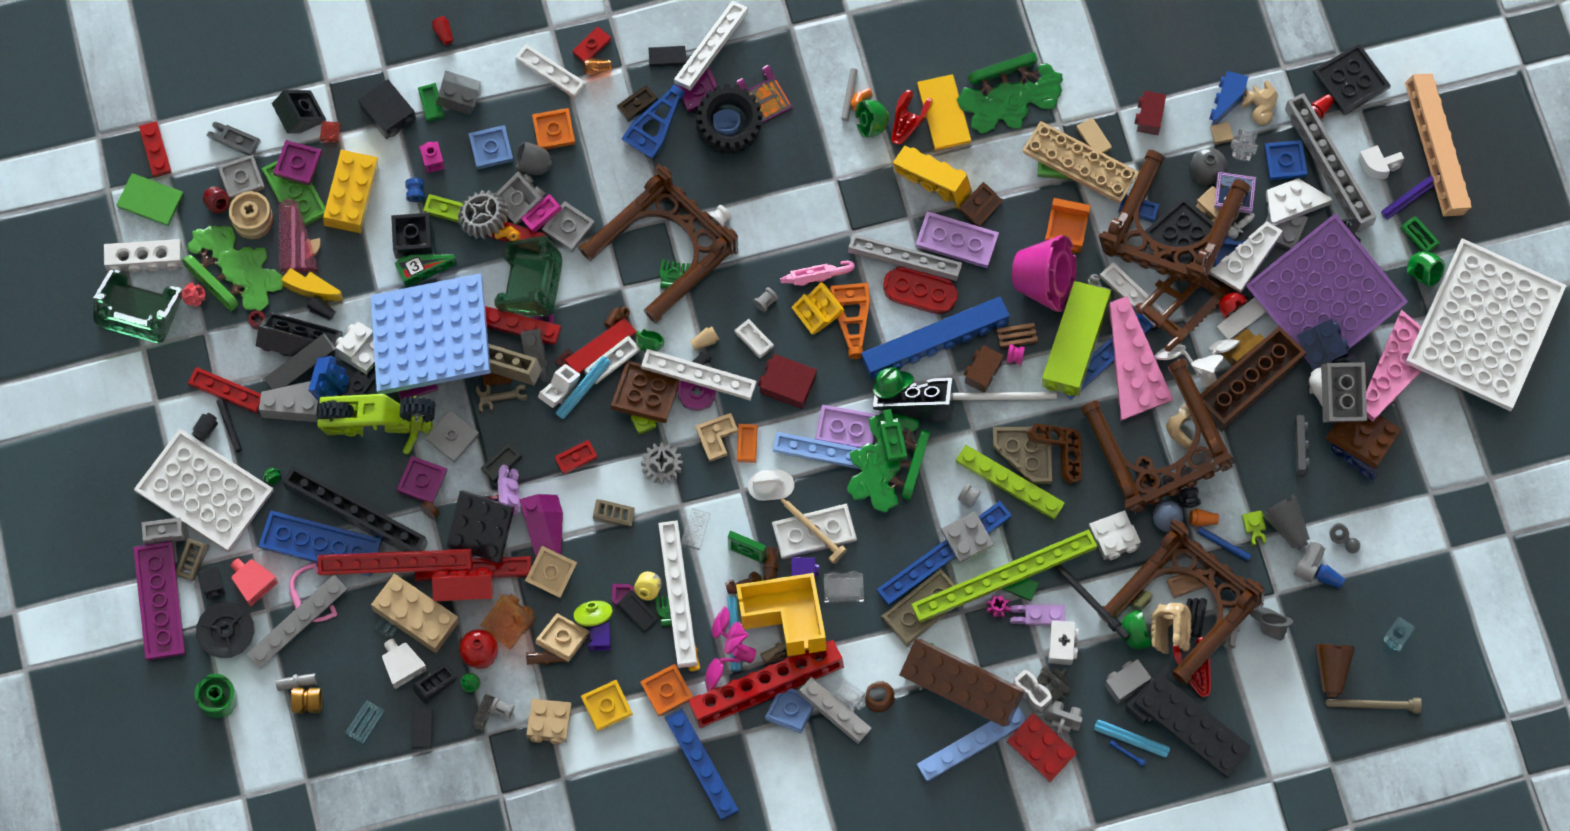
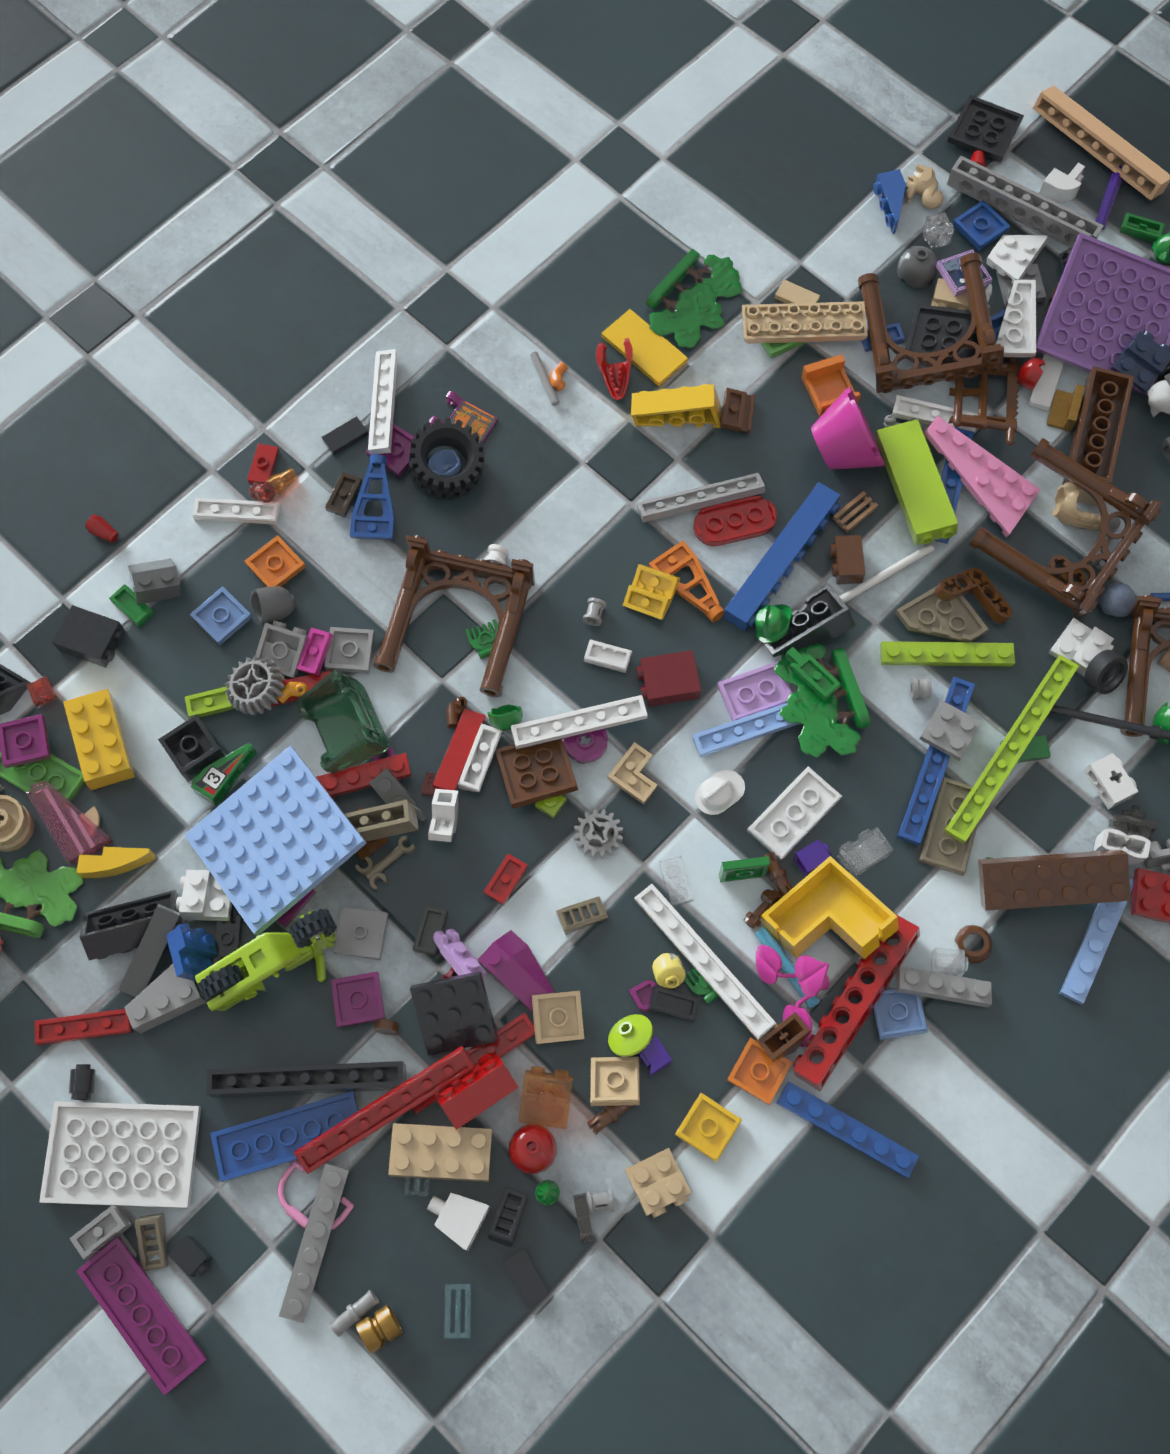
camera: 30 degrees left, 0 degrees up
green brick [195,674,238,718] -> none
black piece [196,602,254,658] -> none
black bar [216,399,242,452] -> none
coral torso [230,558,278,607] -> none
dark red bush [248,311,265,330] -> none
green plate [263,468,282,485] -> none
black cone [306,295,336,321] -> none
blue wheel [405,178,425,202] -> none
dark pink brick [420,141,445,173] -> none
medium azure axle [556,356,611,419] -> none
tan cone [690,326,719,351] -> none
black pin [692,350,712,365] -> none
orange tile [737,424,758,463] -> none
dark tan pin [760,641,787,665] -> none
bright pink plate [780,261,855,286] -> none
tan piece [781,498,847,564] -> none
green cylinder [855,100,890,137] -> none
lavender plate [916,211,999,269] -> none
dark pink gear [986,594,1010,619] -> none
dark pink wheel [1006,344,1025,365] -> none
lavender hinge [1010,605,1065,626] -> none
olive slope [1130,591,1153,611] -> none
dark red brick [1134,91,1166,136] -> none
white plant [1154,339,1241,387] -> none
black wheel [1180,487,1201,508] -> none
orange cone [1189,508,1219,527] -> none
tan tile [1210,122,1234,145] -> none
none -> clear red bush [249,481,275,503]
none -> reddish brown slope [757,1012,811,1061]
none -> black tyre [1084,650,1128,694]

